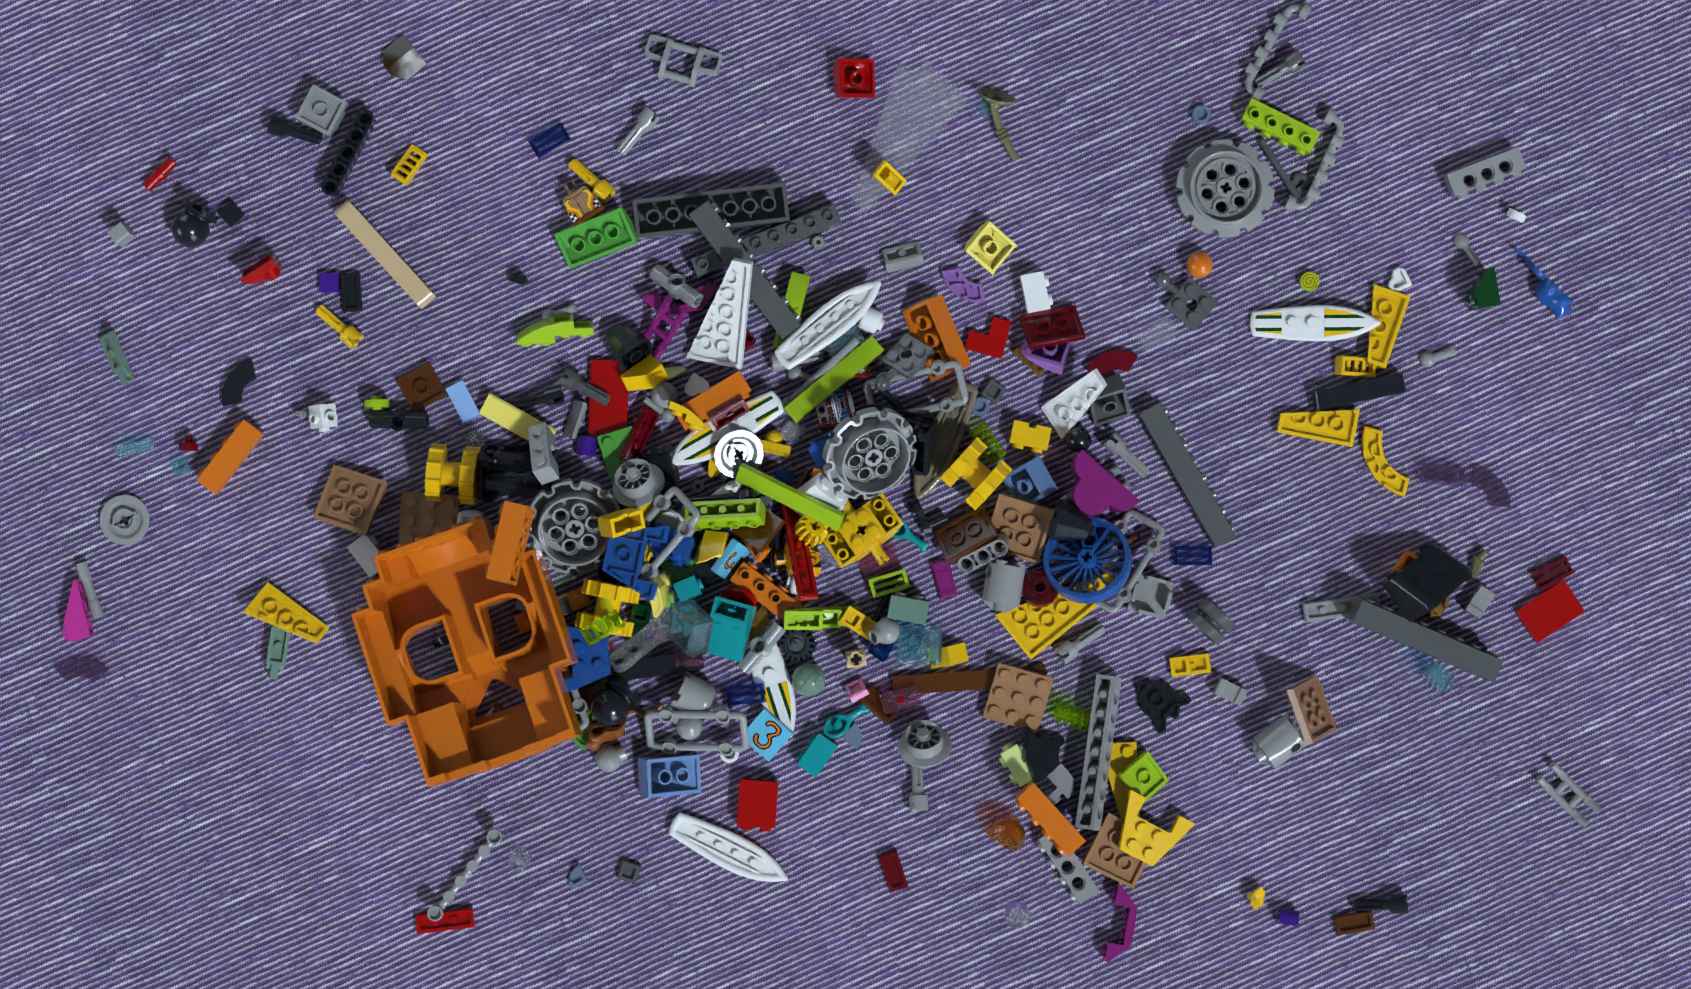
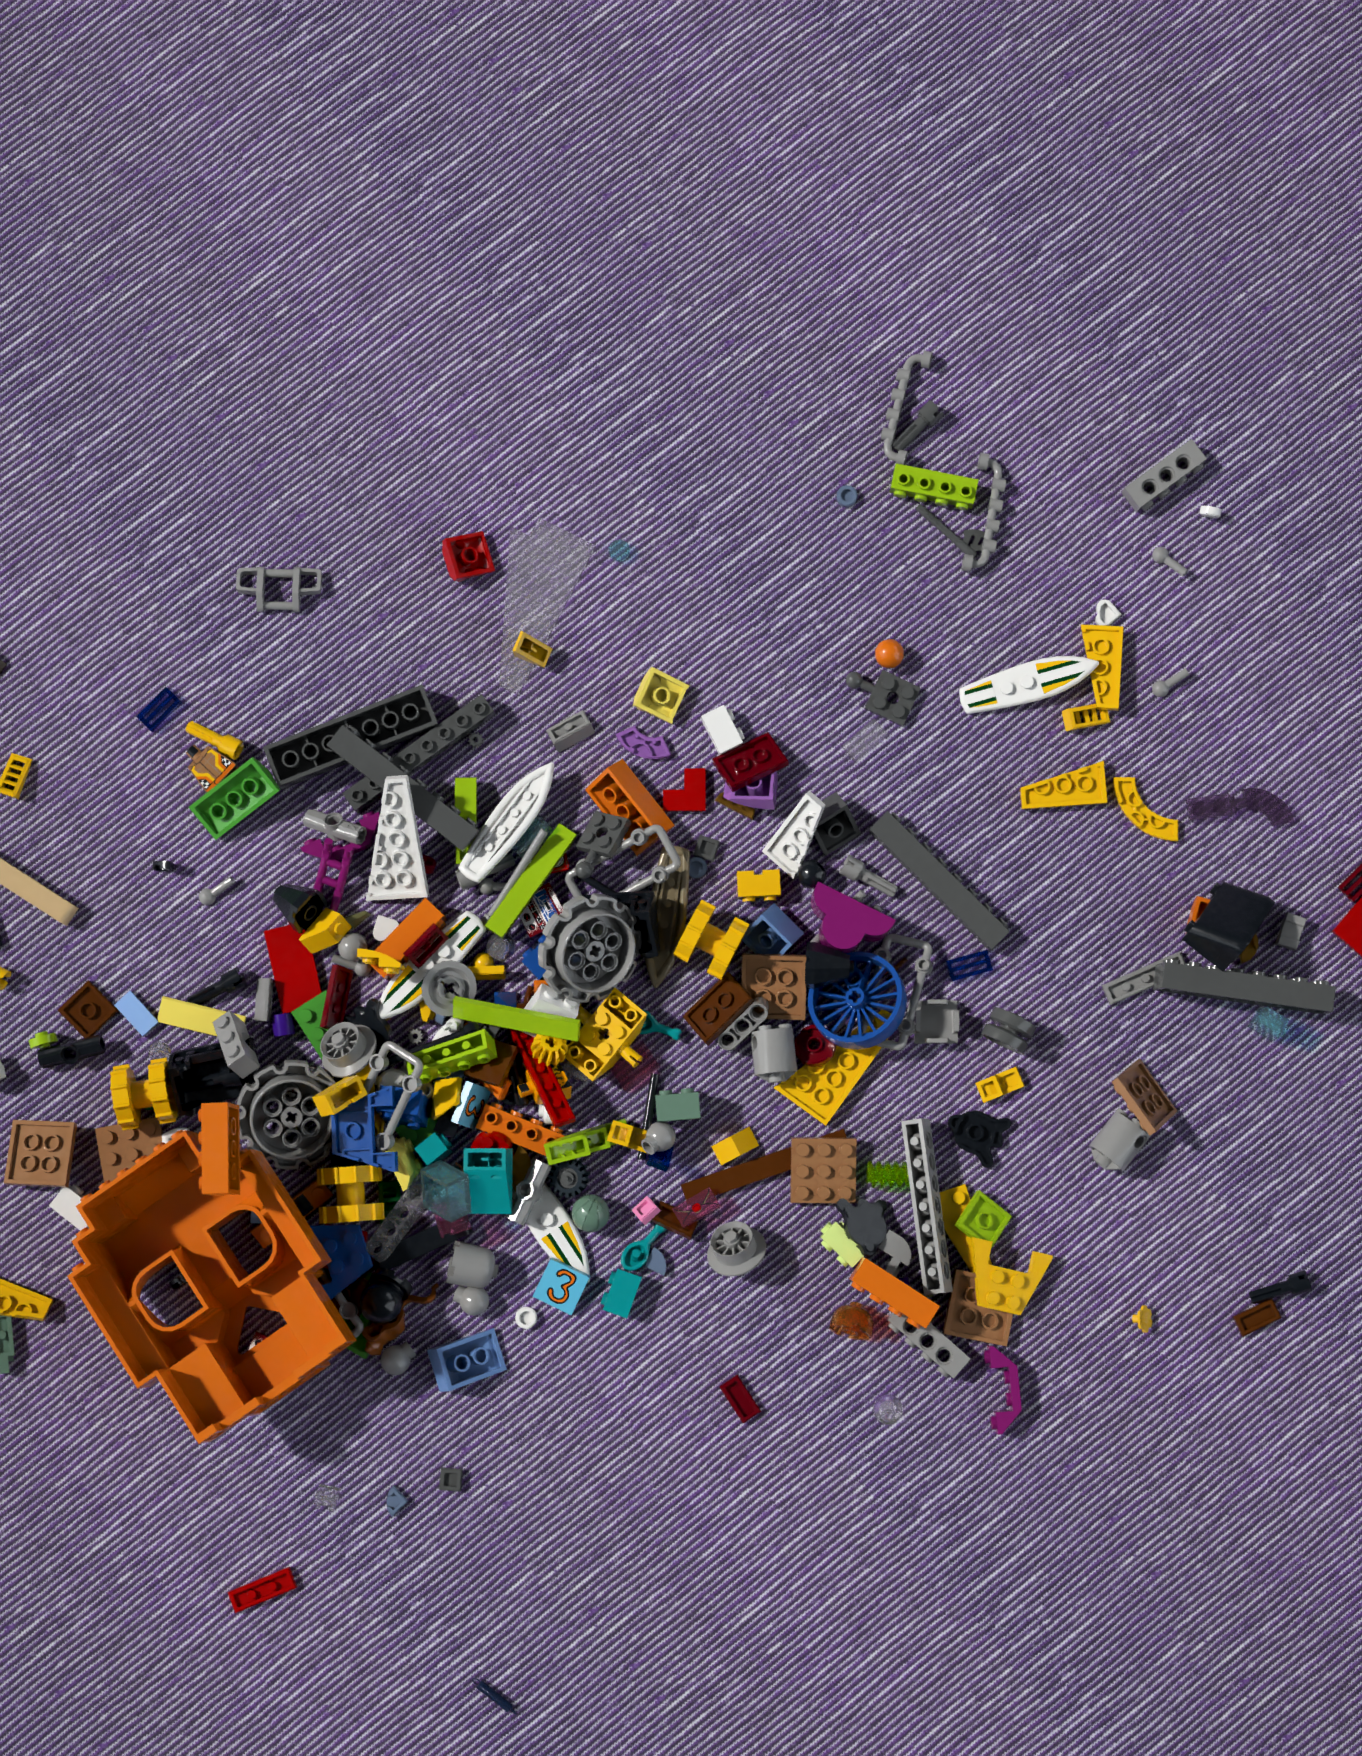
camera: 15 degrees left, 5 degrees down
light grey bar [427,829,503,921] -> none
lime slope [517,314,594,347] -> none
dark grey piece [559,368,611,406] -> none
clear neon green slope [579,609,625,646] -> none
light grey piece [617,106,661,156] -> none
light grey bar [644,705,749,756] -> none
white piece [669,812,788,882] -> none
clear blue tile [726,683,767,706] -> none
red brick [737,778,779,832] -> none
tan piece [845,649,867,668] -> none
white head [857,306,885,334] -> none
lime tile [868,568,910,598] -> none
clear light blue brick [896,625,942,665] -> none
black piece [909,499,948,537] -> none
light grey piece [909,766,928,811] -> none
magenta tile [930,558,958,599] -> none
clear neon green slope [968,422,1006,465] -> none
olive dish [978,88,1019,161] -> none
light grey piece [1054,623,1106,665] -> none
dark red tile [1086,350,1138,377] -> none
light grey piece [1176,139,1274,238] -> none
light grey piece [1212,678,1248,706] -> none
dark purple brick [1276,908,1299,926] -> none
lime tile [1299,272,1319,291] -> none
black beam [1311,373,1407,411] -> none
dark green slope [1465,267,1501,312] -> none
olive bar [1471,548,1489,579] -> none
blue animal [1514,246,1573,318] -> none

